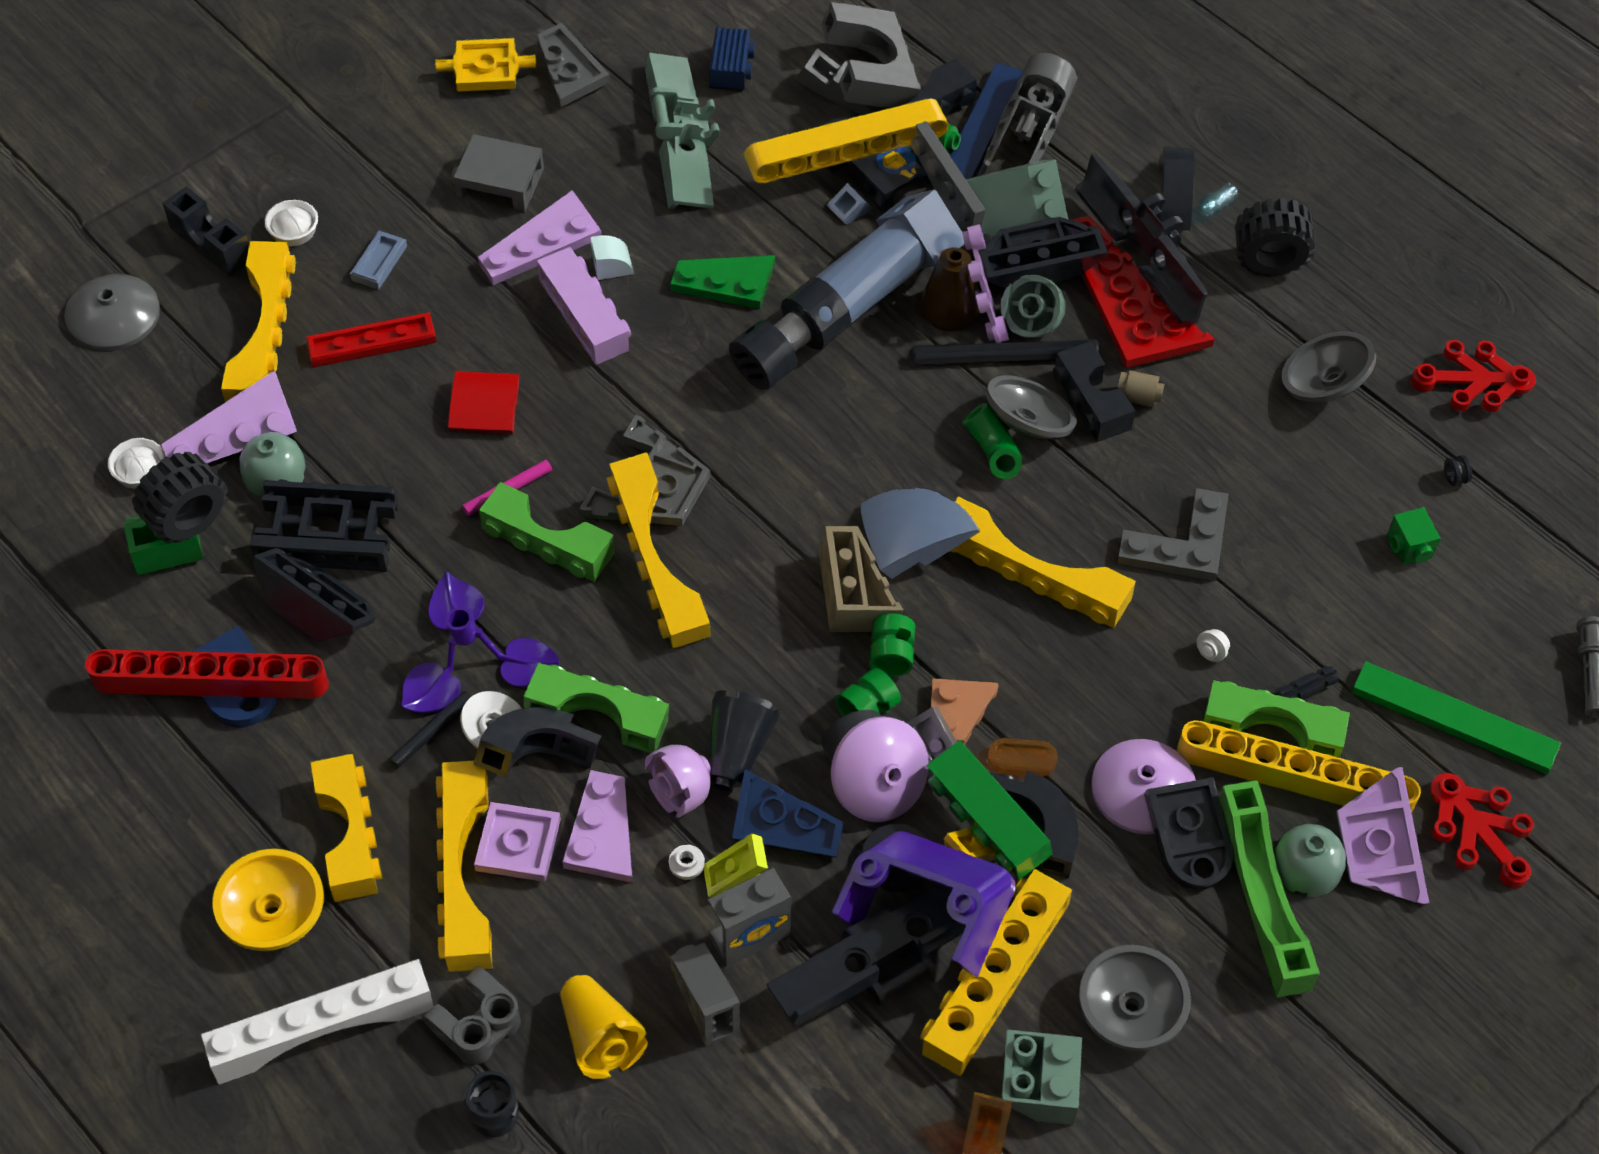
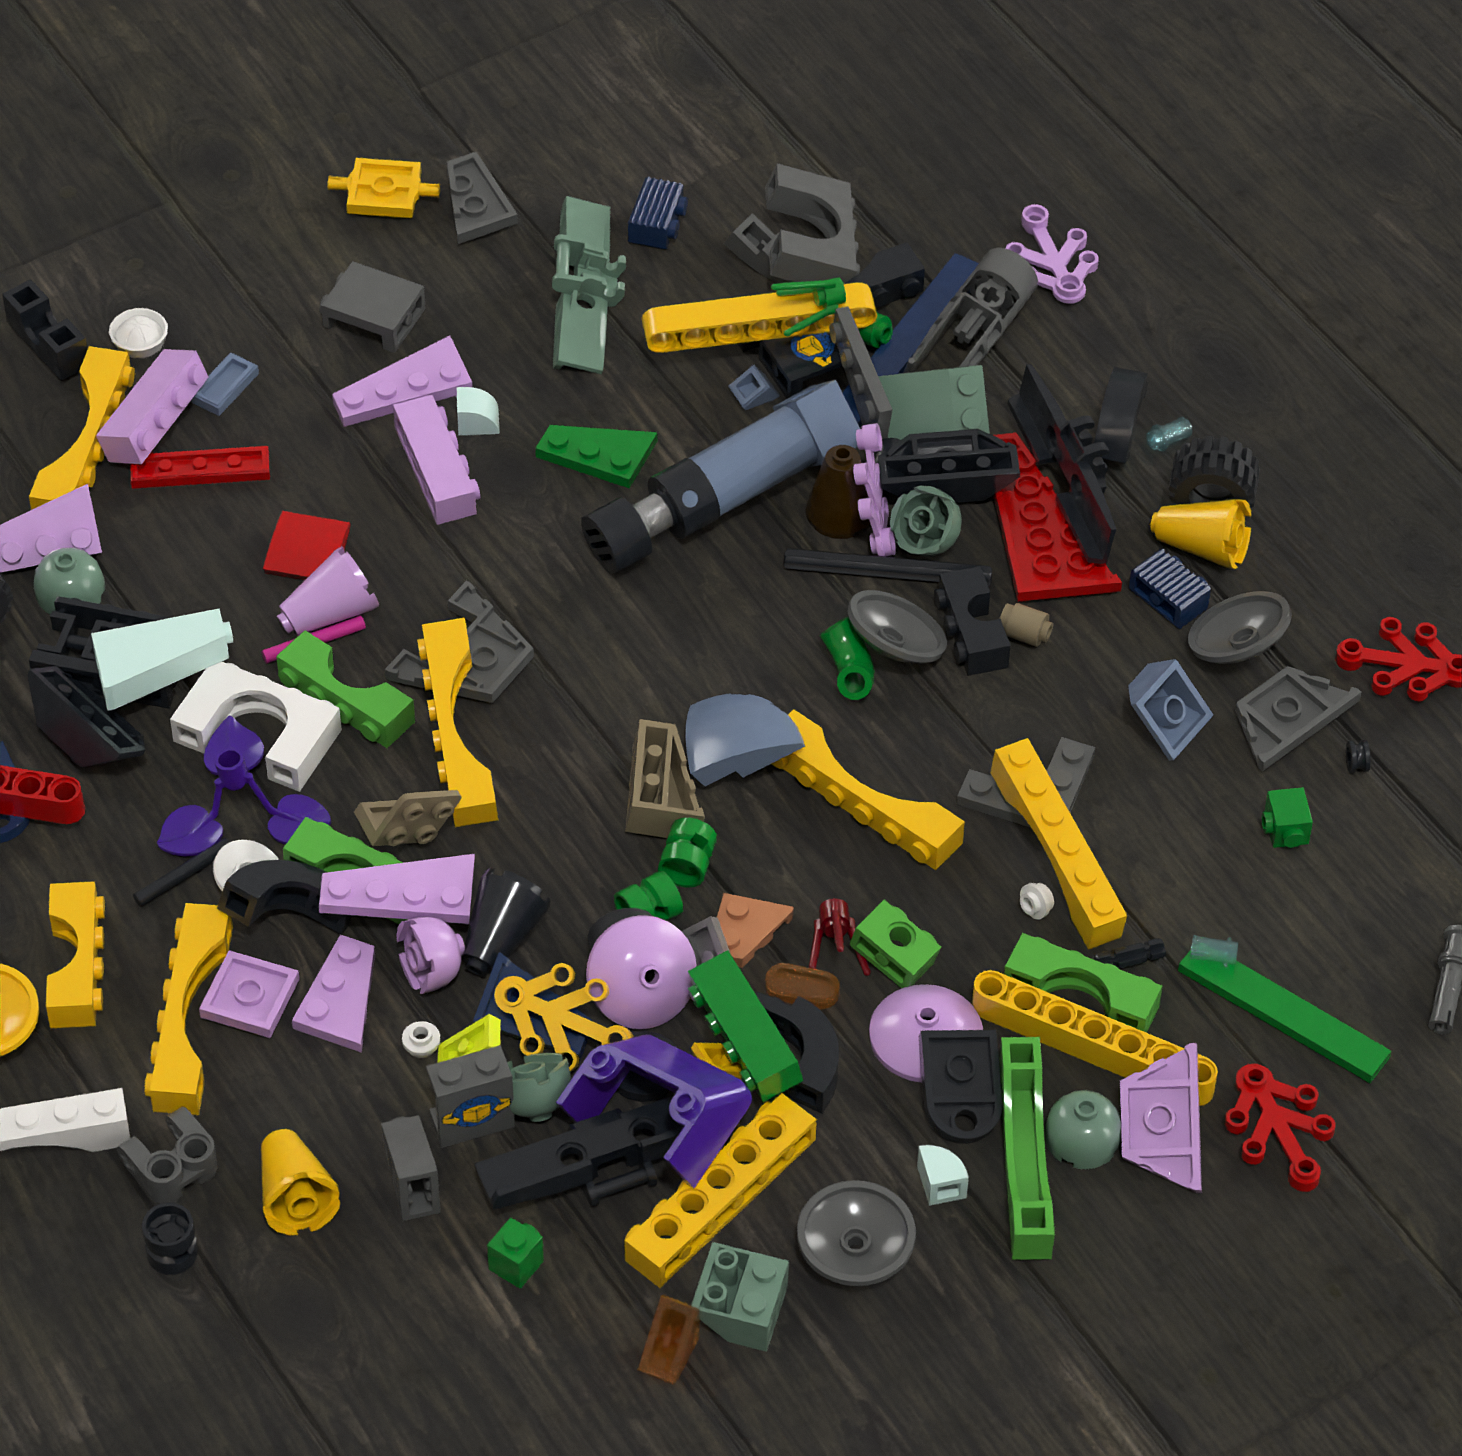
camera: 10 degrees right, 5 degrees down
none -> light aqua slope [91,609,233,711]
none -> lavender brick [96,349,208,464]
none -> white arch [170,661,342,792]
none -> lavender cone [277,546,379,636]
none -> lavender wing [319,854,475,924]
none -> dark tan bracket [354,790,462,846]
none -> green brick [487,1217,544,1289]
none -> yellow plant [495,963,633,1072]
none -> sand green cylinder [507,1053,571,1122]
none -> green plant [771,277,846,336]
none -> dark red plant [809,898,871,976]
none -> bright green brick [849,900,941,988]
none -> light aqua brick [917,1145,969,1206]
none -> yellow arch [990,738,1127,950]
none -> lavender plant [1005,204,1099,304]
none -> sand blue slope [1128,659,1213,761]
none -> dark blue brick [1129,549,1211,629]
none -> yellow cone [1151,499,1251,569]
none -> clear light blue pin [1190,935,1239,967]
none -> dark grey wing [1235,666,1362,772]

